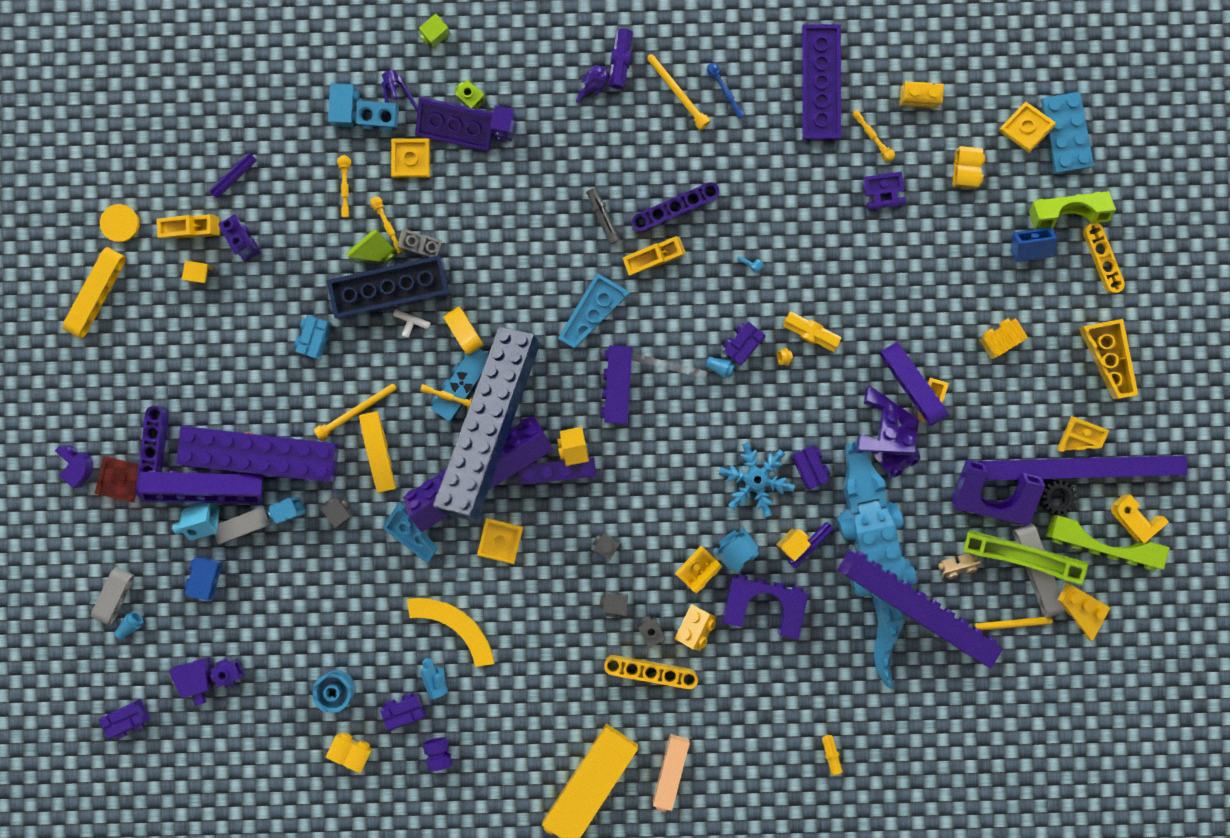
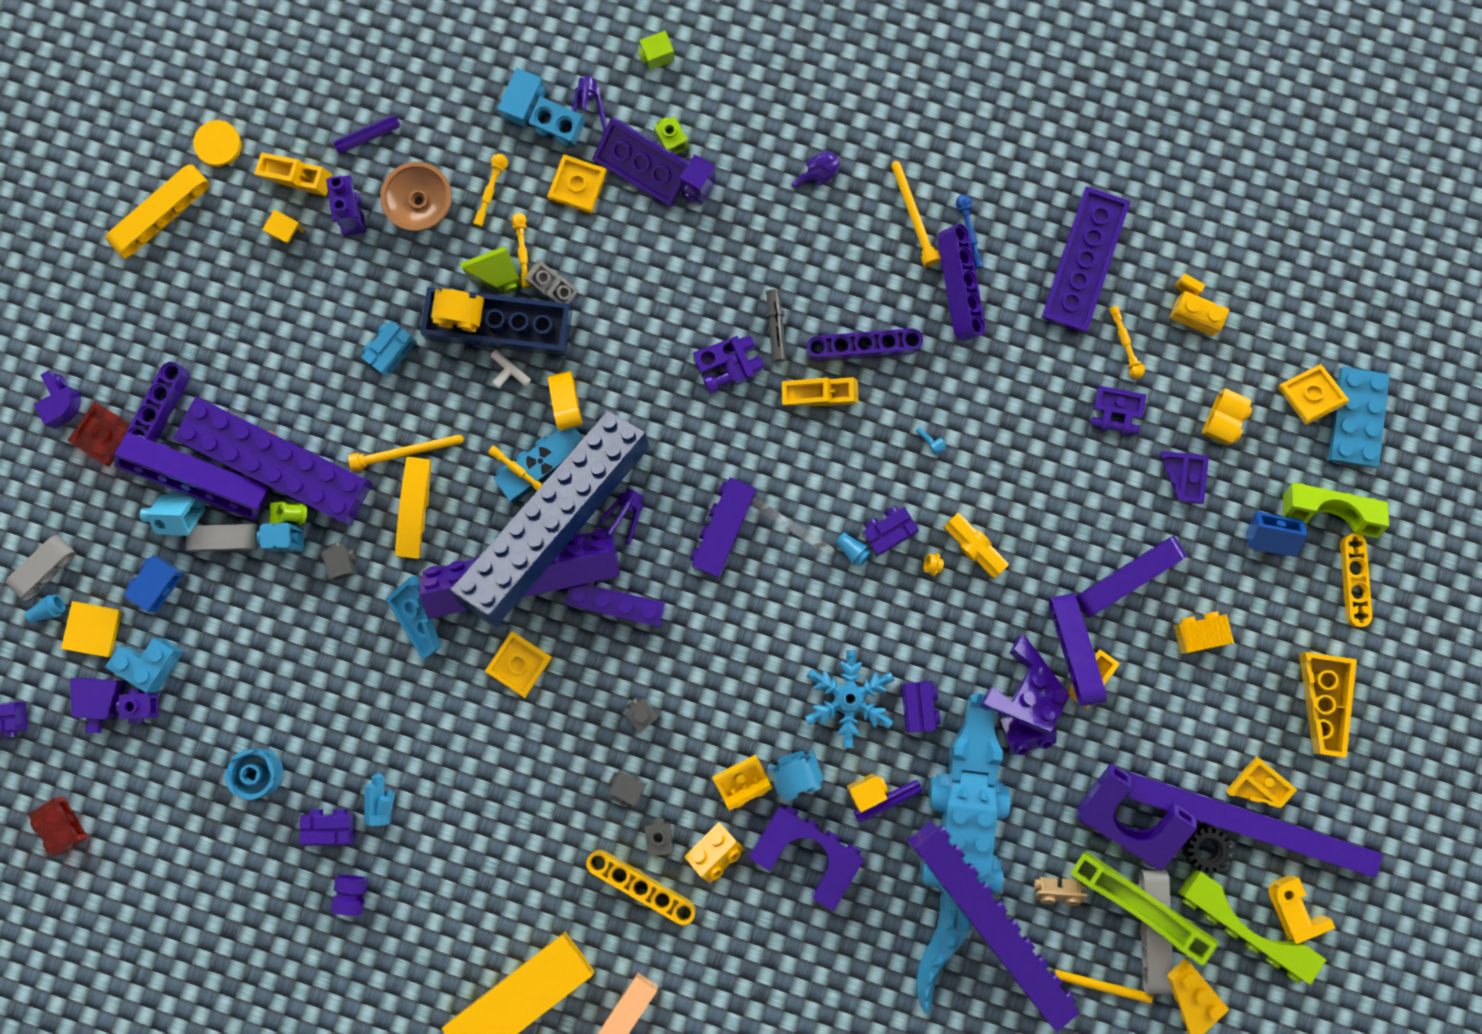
camera: 25 degrees right, 5 degrees down
yellow brick [326,732,373,773] -> none
yellow tile [407,598,495,667] -> none
yellow piece [557,427,589,466] -> none
dark azure wing [558,273,630,349] -> none
dark purple piece [609,28,633,90] -> none
none -> clear red brick [28,797,89,857]
none -> yellow tile [61,601,122,657]
none -> dark azure brick [106,638,184,693]
none -> lime piece [269,502,307,526]
none -> medium nougat dish [380,162,452,232]
none -> yellow brick [431,289,484,332]
none -> dark purple plant [599,488,644,545]
none -> dark purple hips [693,336,764,395]
none -> dark purple beam [937,223,985,342]
none -> dark purple beam [1076,536,1187,618]
none -> dark purple wing [1160,451,1209,504]
none -> yellow tile [1174,273,1205,296]

